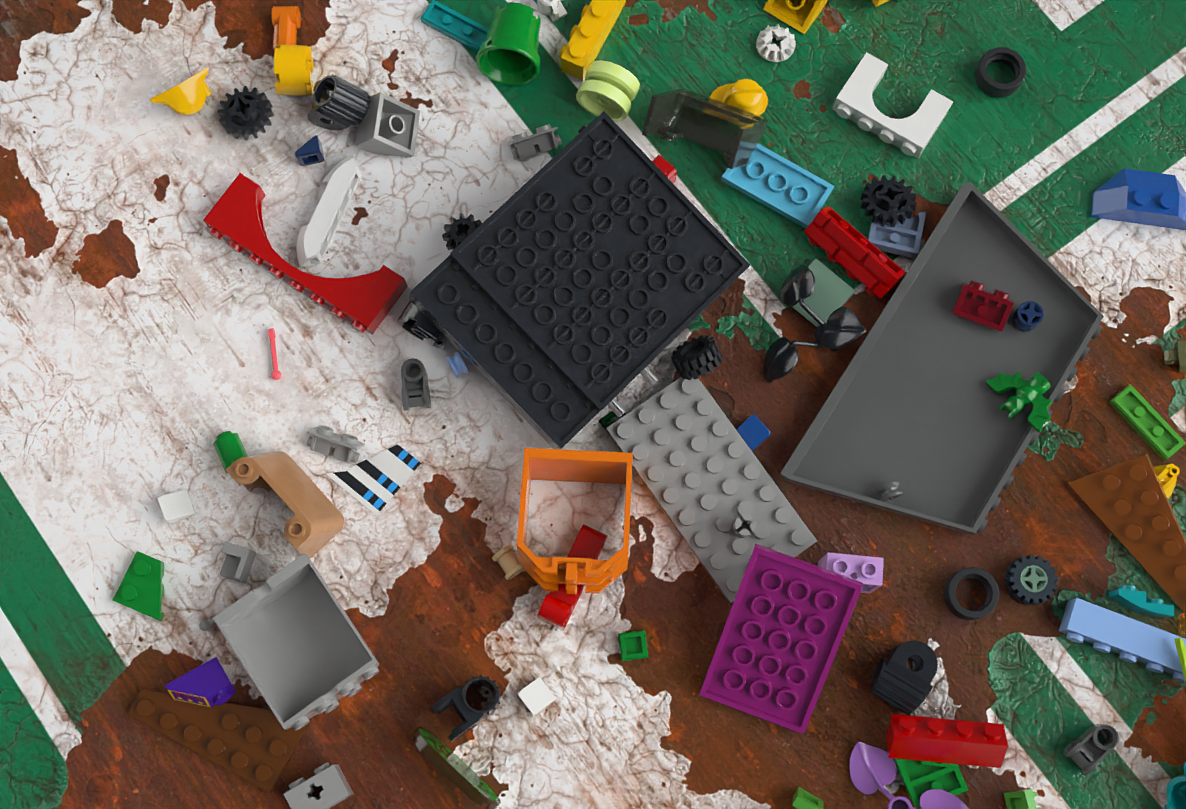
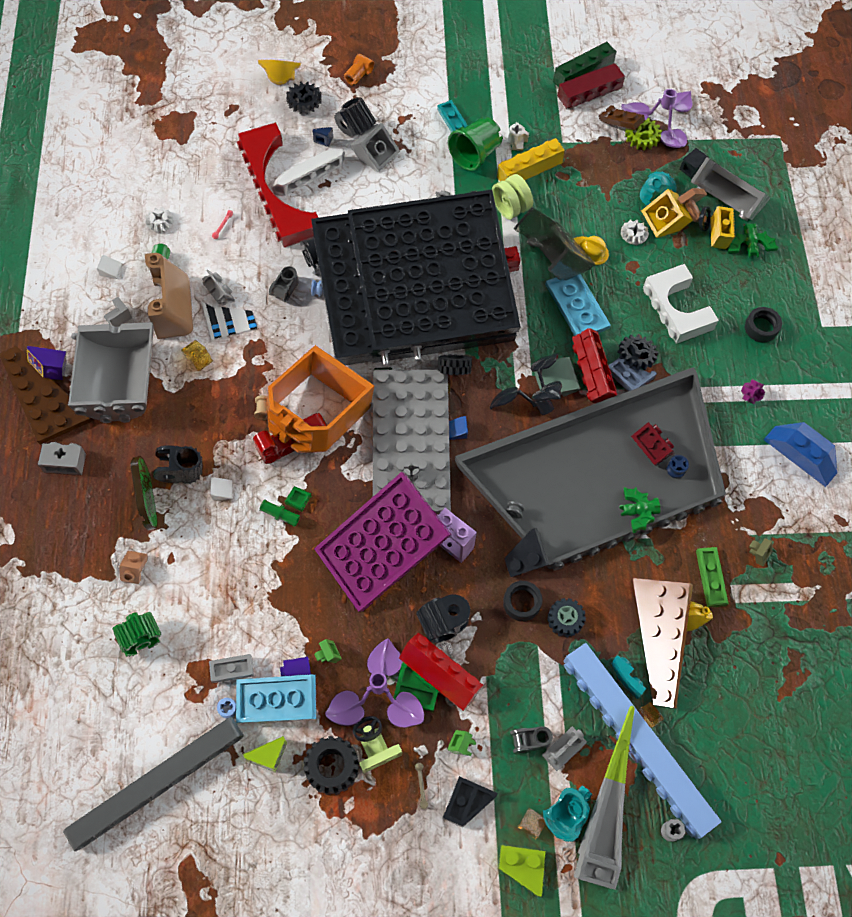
camera: 30 degrees right, 10 degrees down
green wing [113,551,164,621] -> none
yellow brick [274,44,314,96] -> none
none -> white gear [145,207,173,232]
none -> clear yellow bracket [181,340,213,371]
none -> green pin [259,499,300,527]
none -> black wing [504,528,549,577]
none -> light grey hinge [542,726,587,771]
none -> magenta gear [741,379,765,404]

